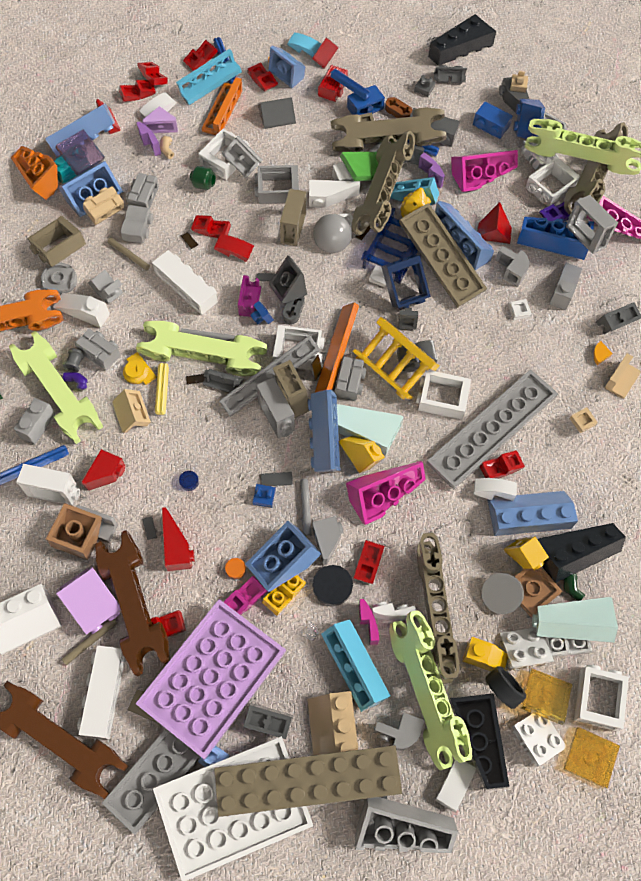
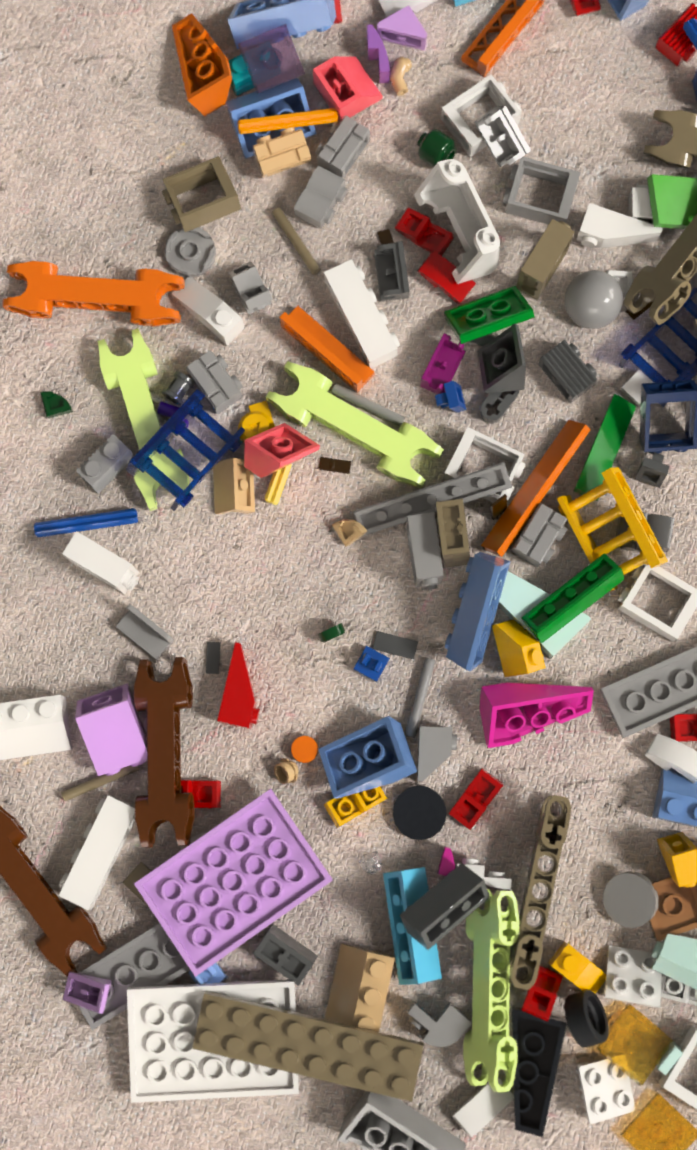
camera: 25 degrees right, 15 degrees up
medium nougat slope [46,503,102,560] -> none
red slope [82,449,125,491] -> none
clear blue tile [179,471,199,491] -> none
dark grey hinge [203,369,244,393] -> none
dark pink slope [224,576,268,615] -> none
dark grey slope [258,97,296,129] -> none
none -> lavender slope [63,972,112,1013]
none -> clear blue fence [126,389,245,511]
none -> light orange axle [237,108,338,134]
none -> coral slope [244,423,320,478]
none -> tan plate [274,758,299,784]
none -> orange fence [279,306,375,393]
none -> coral slope [313,56,383,122]
none -> dark green tile [318,623,346,643]
none -> tan tile [332,519,368,547]
none -> dark grey hinge [374,241,410,302]
none -> dark grey brick [400,863,490,950]
none -> white windscreen [414,159,500,284]
none -> green tile [444,286,535,344]
none -> green slope [521,553,624,643]
none -> red slope [521,966,563,1022]
none -> dark grey brick [538,340,598,404]
none -> green slope [573,394,636,501]
none -> light aqua tile [655,1041,683,1075]

